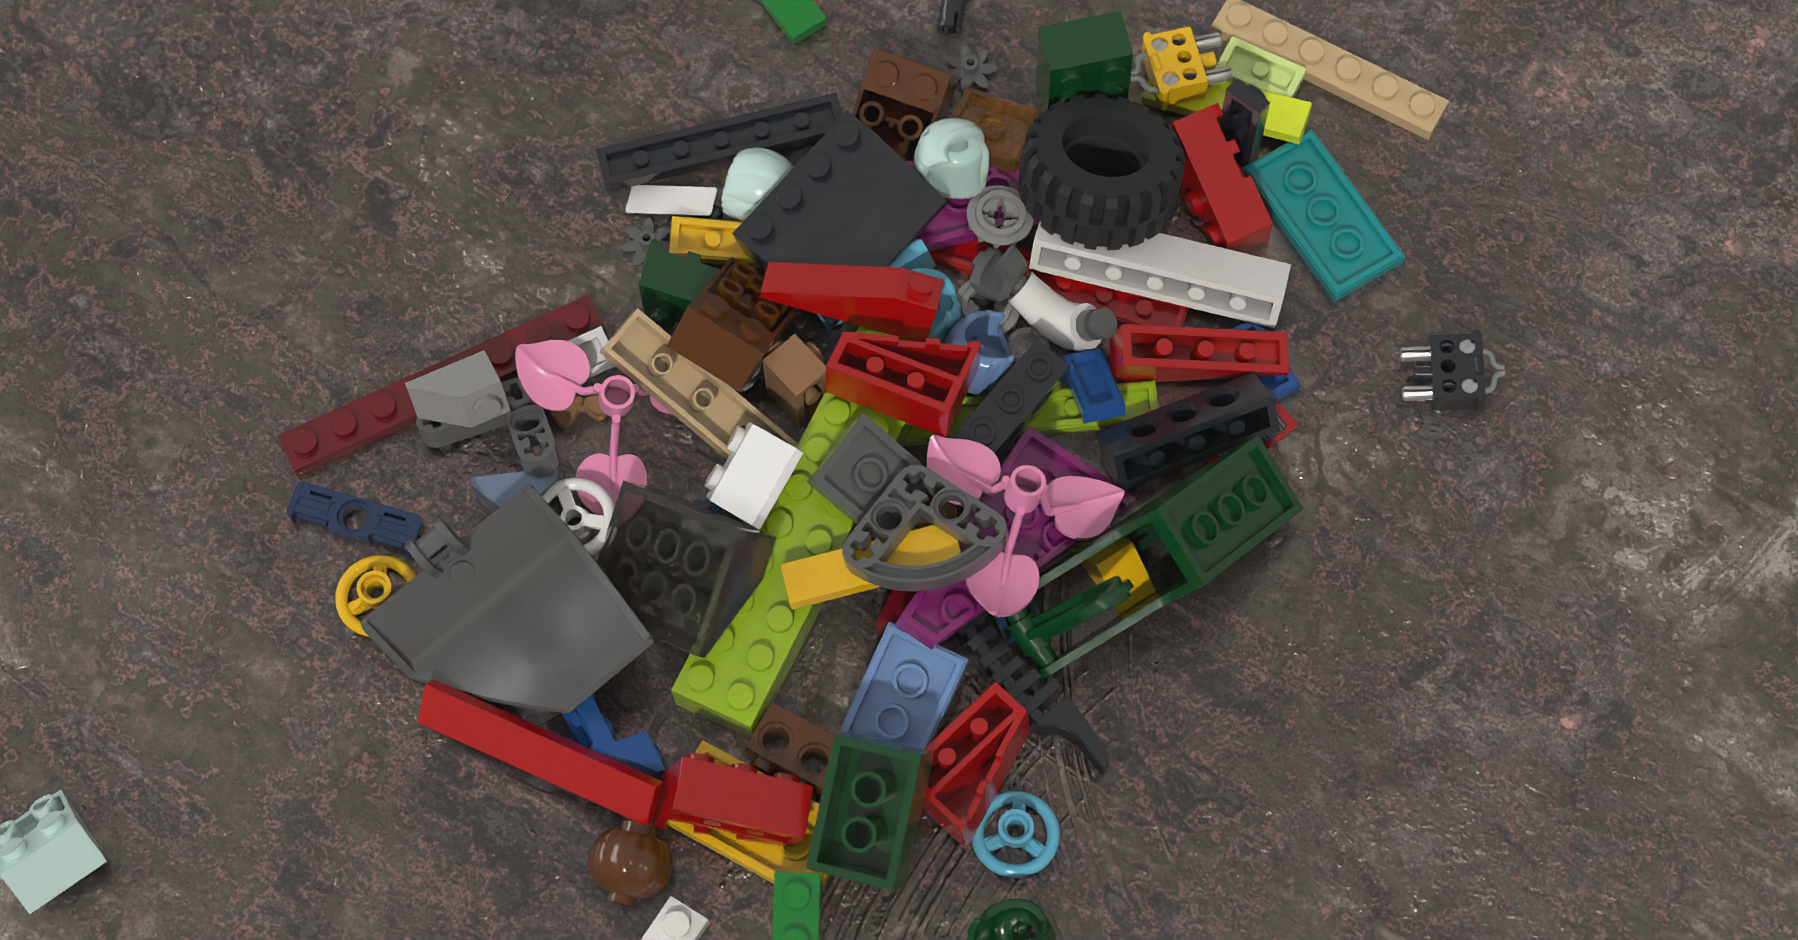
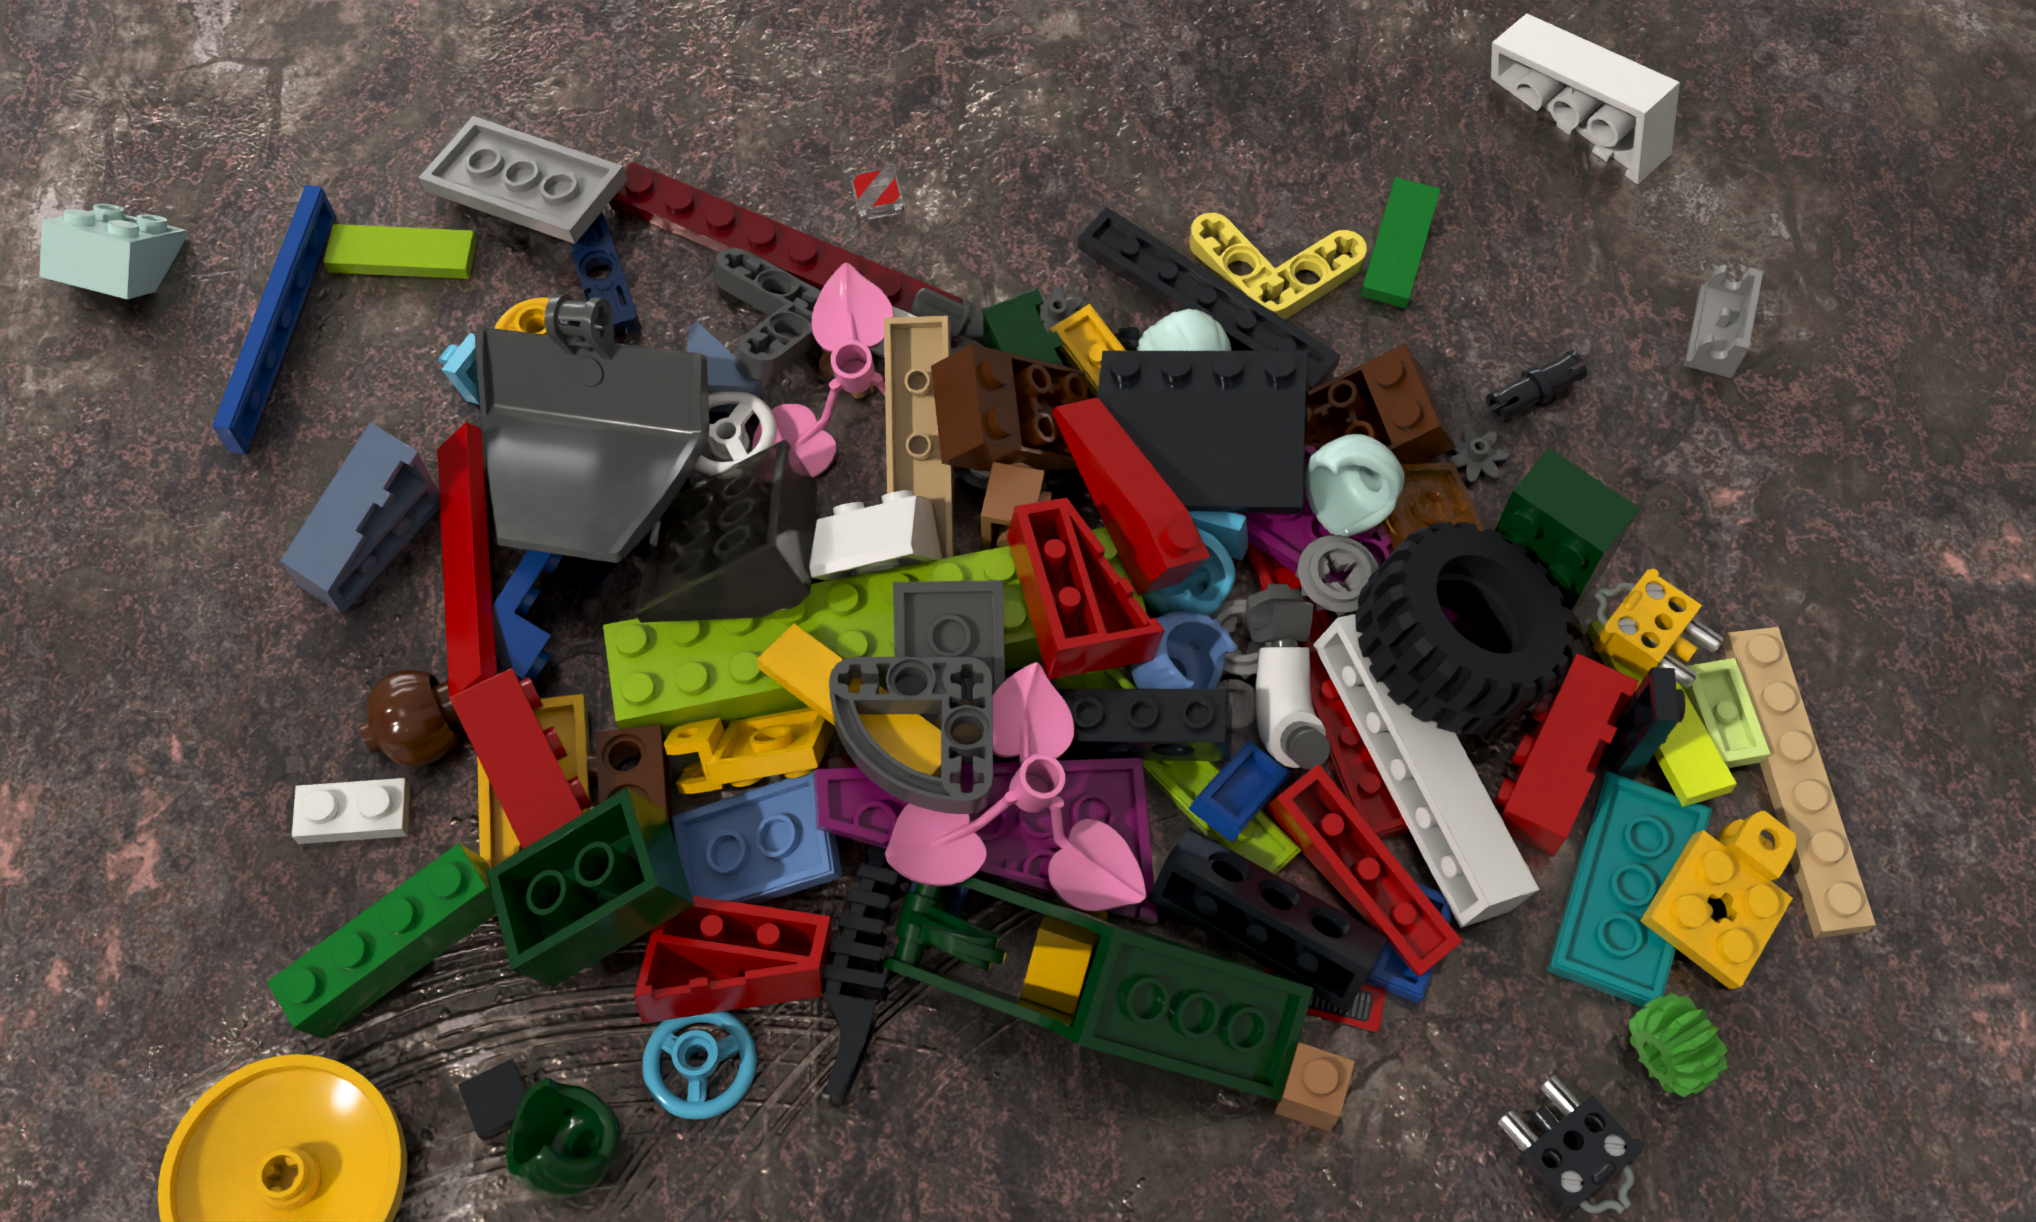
camera: 50 degrees right, 5 degrees down
light grey slope [405,350,511,428] -> none
white sticker [625,185,717,216] -> none
none -> blue tile [212,185,336,454]
none -> sand blue wedge [280,422,440,615]
none -> lime tile [323,224,477,279]
none -> light grey plate [418,116,628,244]
none -> medium azure tile [438,333,480,405]
none -> yellow plate [664,707,836,794]
none -> clear tile [849,166,905,221]
none -> dark grey axle [911,288,983,345]
none -> light yellow beam [1189,213,1367,320]
none -> medium nougat brick [1275,1042,1355,1132]
none -> bright green gear [1628,992,1728,1098]
none -> yellow plate [1640,811,1796,990]

